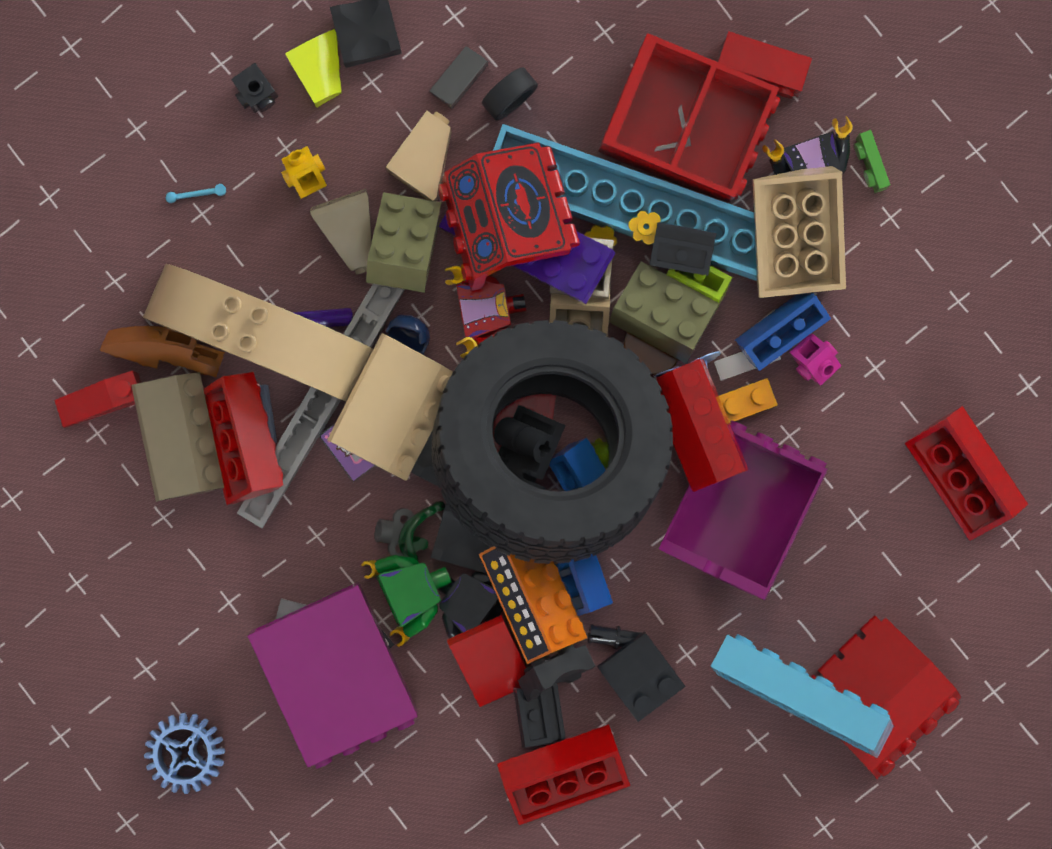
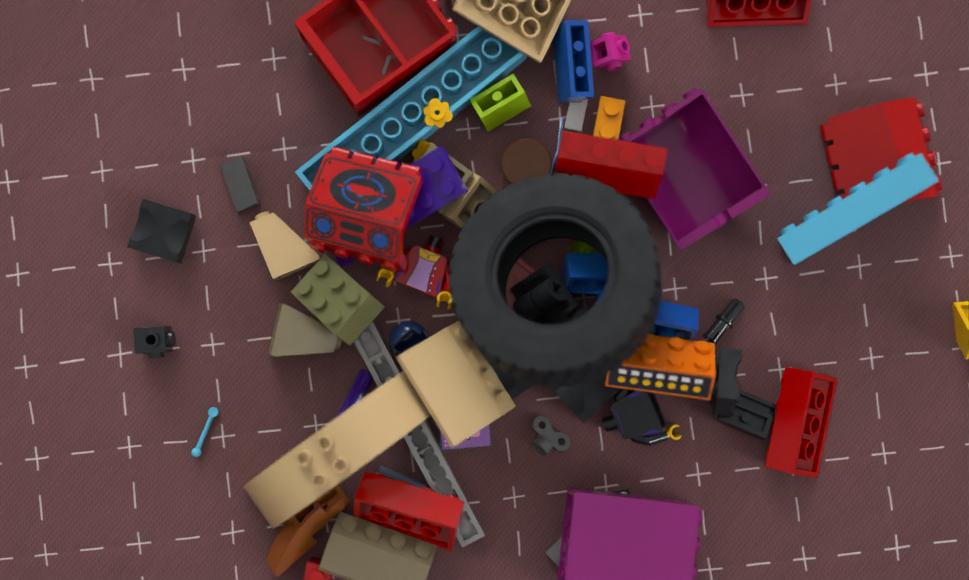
camera: 65 degrees left, 0 degrees up
yellow brick [281,146,327,199] -> none
neon yellow slope [285,29,342,108] -> none
green torso [361,555,452,647] -> none
dark green piece [398,501,445,560] -> none
red tile [447,615,526,707] -> none
black tyre [482,67,538,121] -> none
black slope [597,631,686,722] -> none
olive brick [609,261,719,364] -> none
black plate [650,222,717,276] -> none

